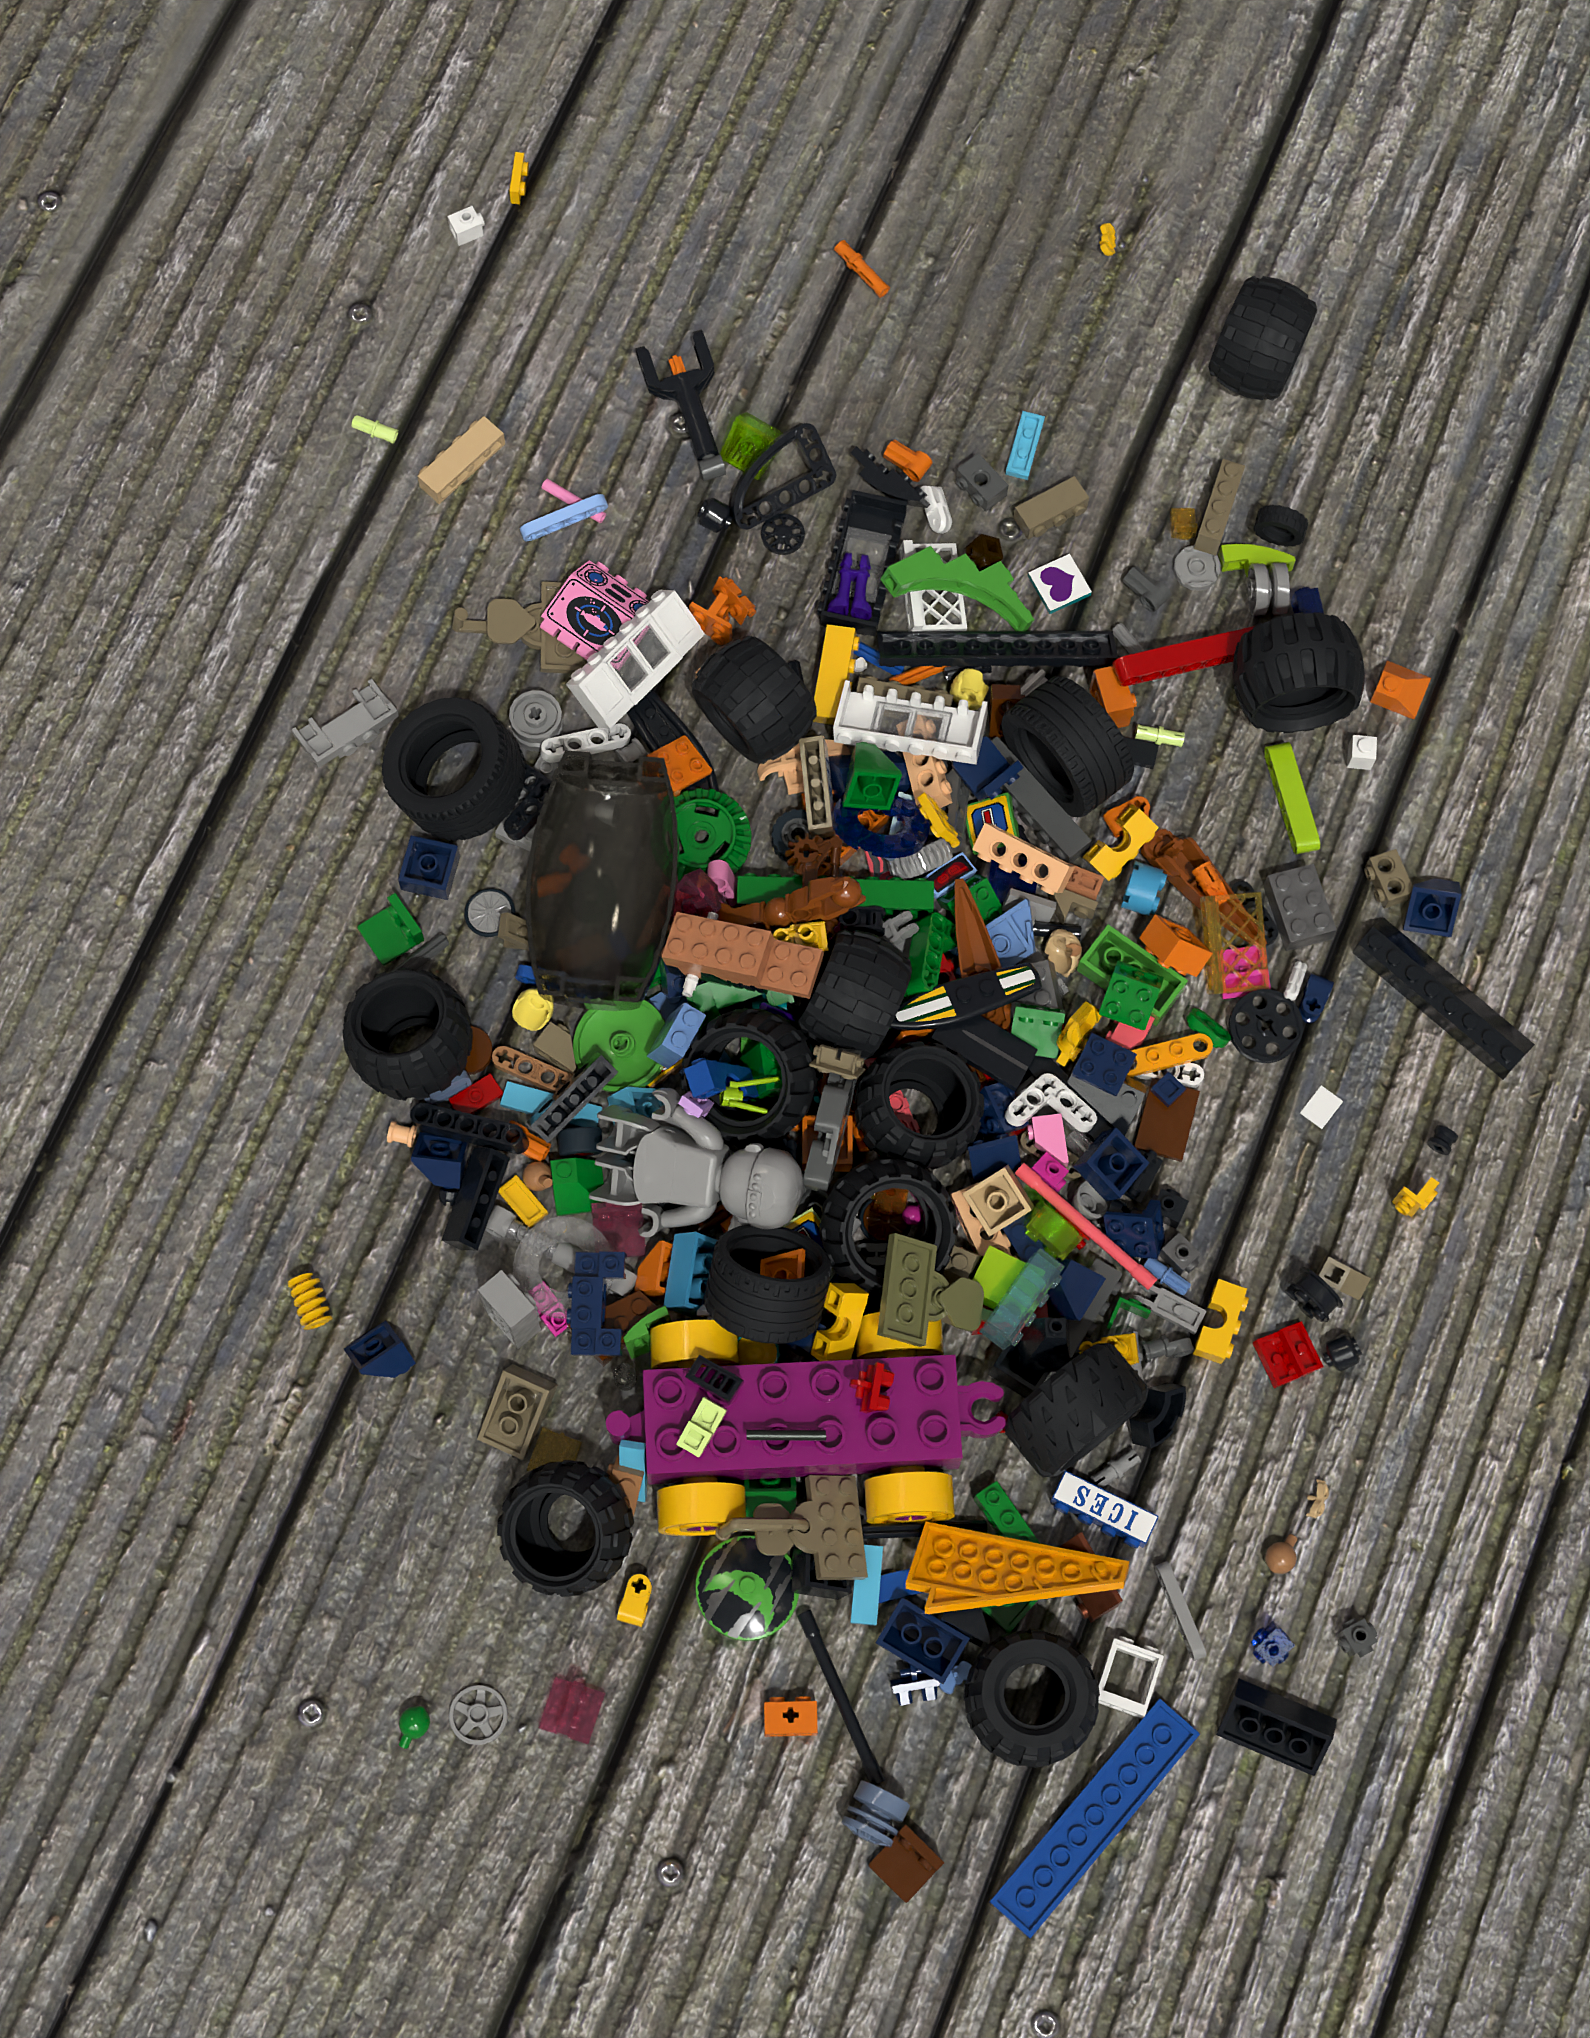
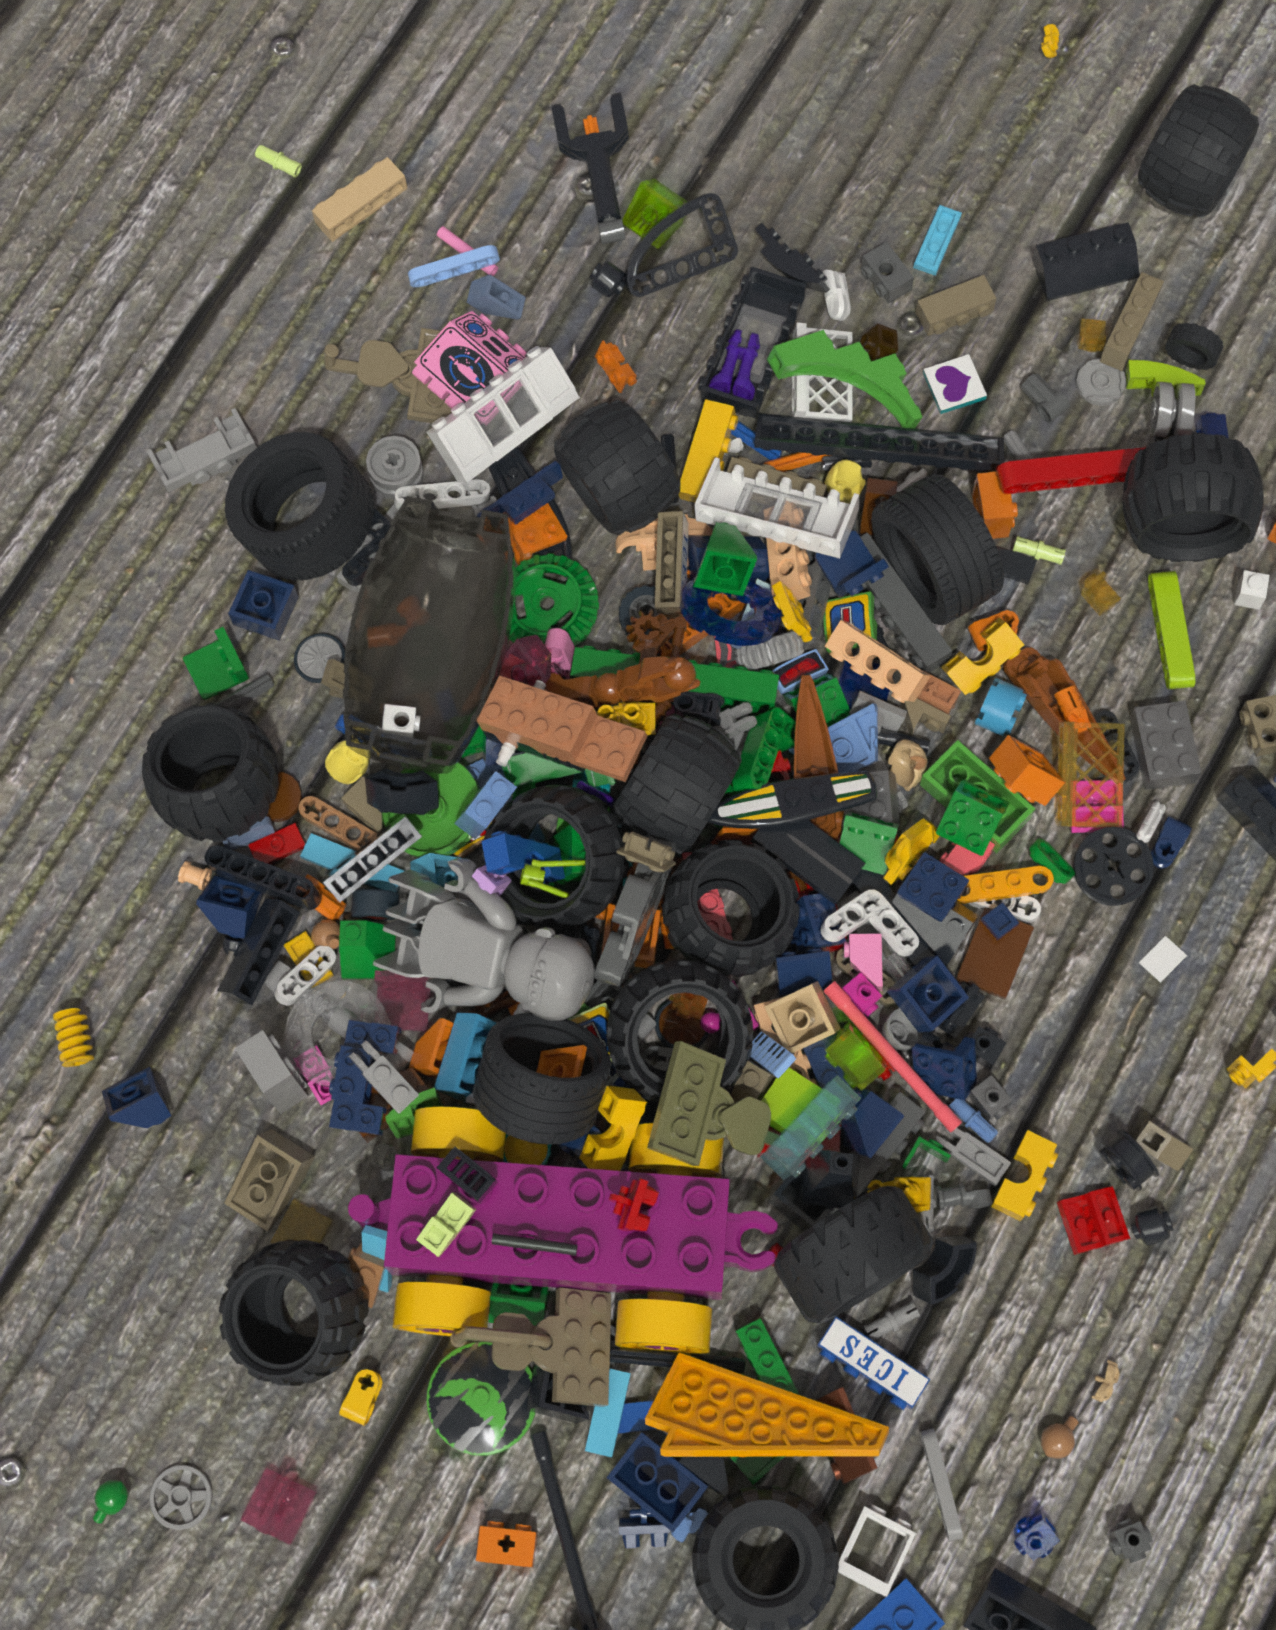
camera: 15 degrees right, 0 degrees up
orange bracket [689,592,732,645] -> none
black wheel [761,514,805,555] -> none
orange pin [834,240,890,298] -> none
orange piece [883,439,933,482] -> none
none -> white beam [275,946,336,1005]
none -> light grey hinge [349,1041,419,1114]
none -> black brick [365,768,439,815]
none -> white brick [382,704,421,738]
none -> sand blue slope [466,275,526,320]
none -> dark blue bracket [477,461,563,532]
none -> light blue tile [750,1031,796,1079]
none -> black slope [1032,222,1140,301]
none -> clear yellow bracket [1081,571,1121,616]

